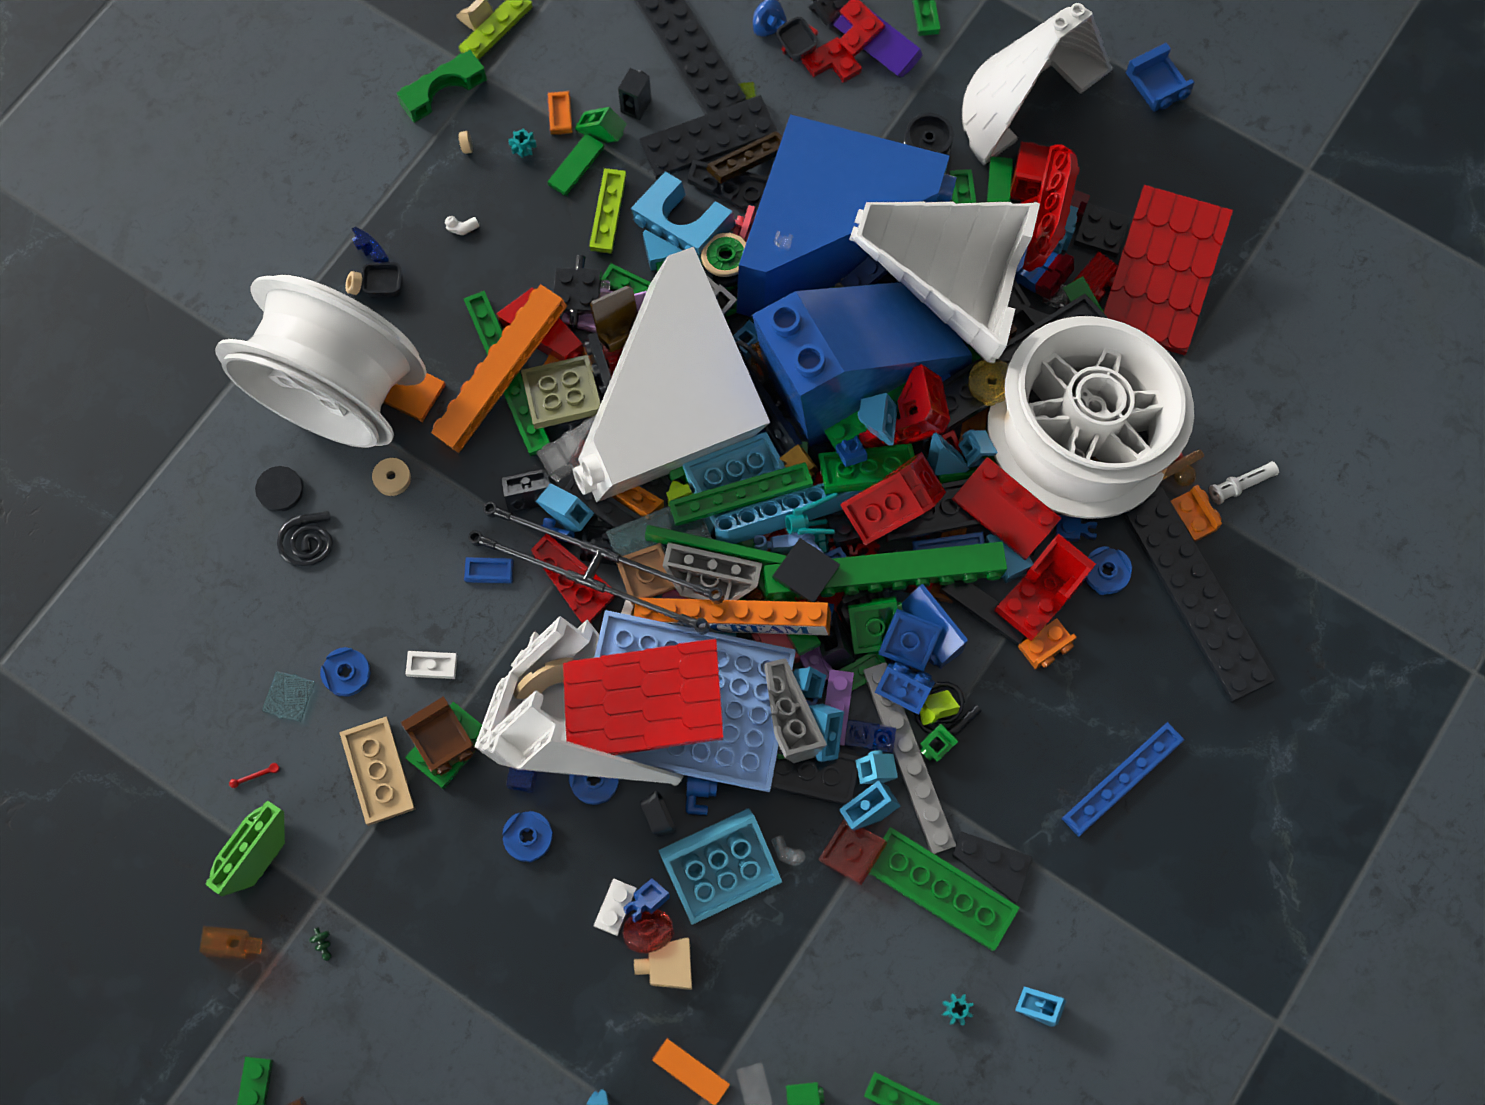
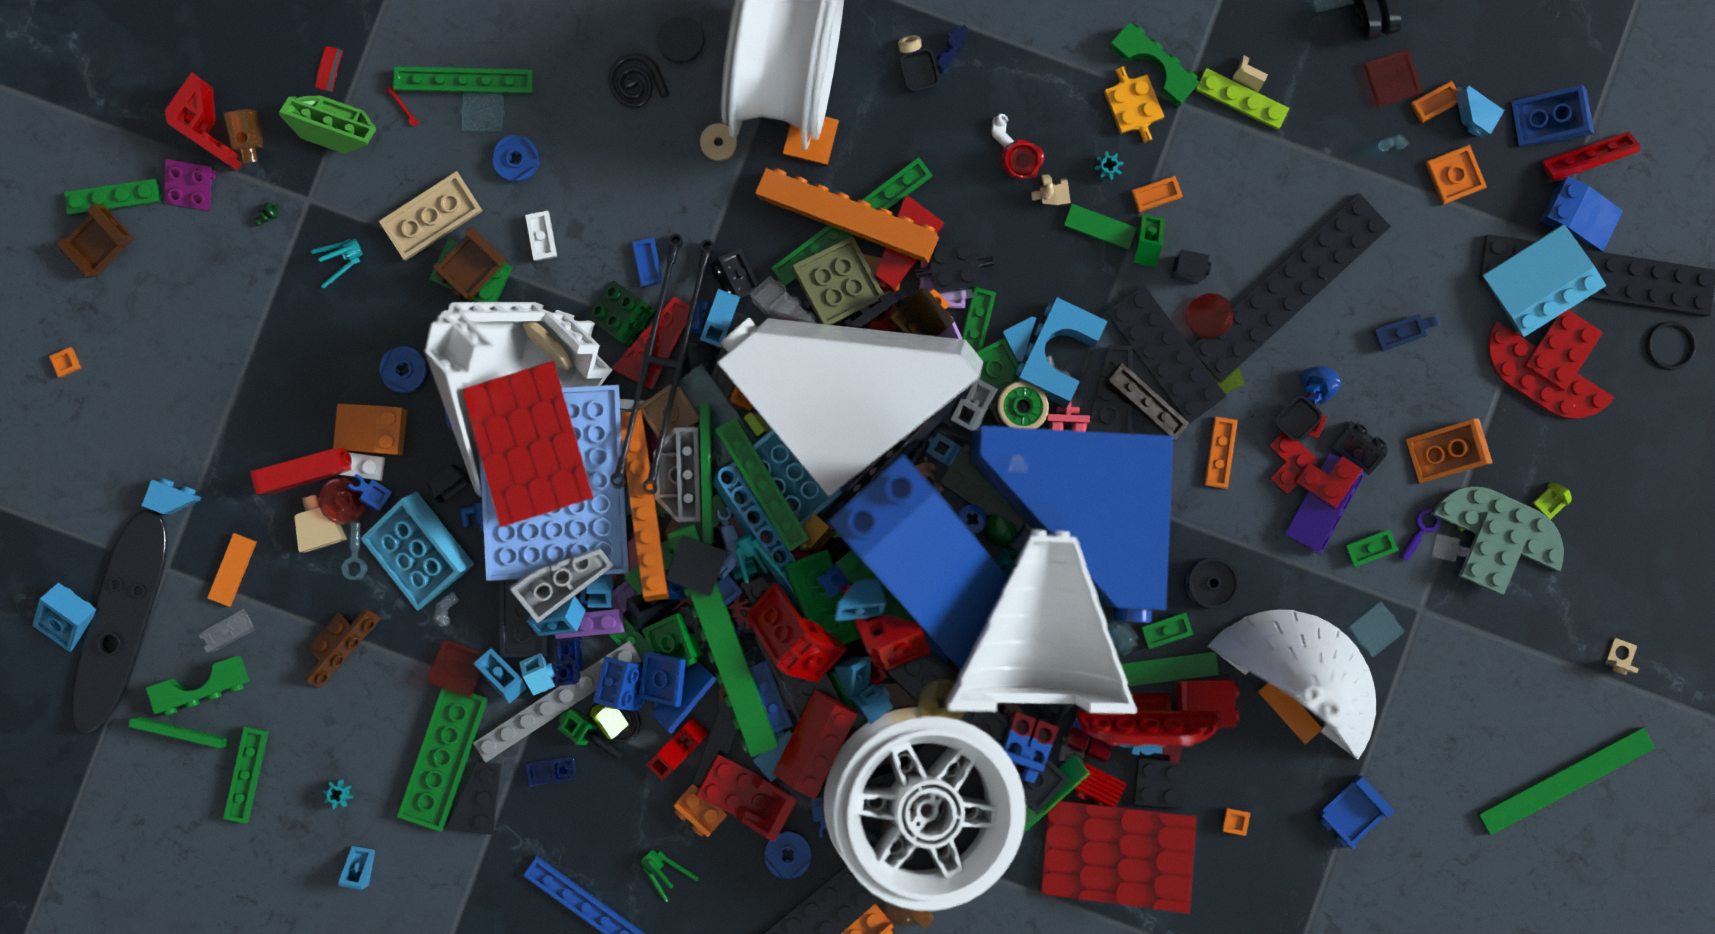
camera: 80 degrees right, 15 degrees up
tan tile [459,131,473,154] -> none
lime plate [589,168,626,254] -> none
none -> magenta hinge [164,159,216,211]
none -> red bracket [165,72,243,171]
none -> red slope [250,448,352,494]
none -> reddish brown bracket [305,608,381,688]
none -> teal plant [311,238,363,288]
none -> red sticker [315,46,343,92]
none -> orange slope [333,404,407,456]
none -> clear light blue piece [342,522,367,580]
none -> green plate [393,67,534,95]
none -> clear blue slope [525,756,577,787]
none -> dark green bracket [586,281,656,348]
none -> green plant [640,850,698,903]
none -> red brick [646,717,709,781]
none -> red hair [1001,139,1044,179]
none -> blue hips [1002,712,1059,783]
none -> tan piece [1031,174,1071,205]
none -> light orange plate [1104,67,1164,143]
none -> clear red tile [1186,293,1234,339]
none -> orange tile [1204,417,1238,489]
none -> orange plate [1222,808,1250,836]
none -> orange tile [1257,682,1322,745]
none -> clear light blue piece [1349,602,1405,657]

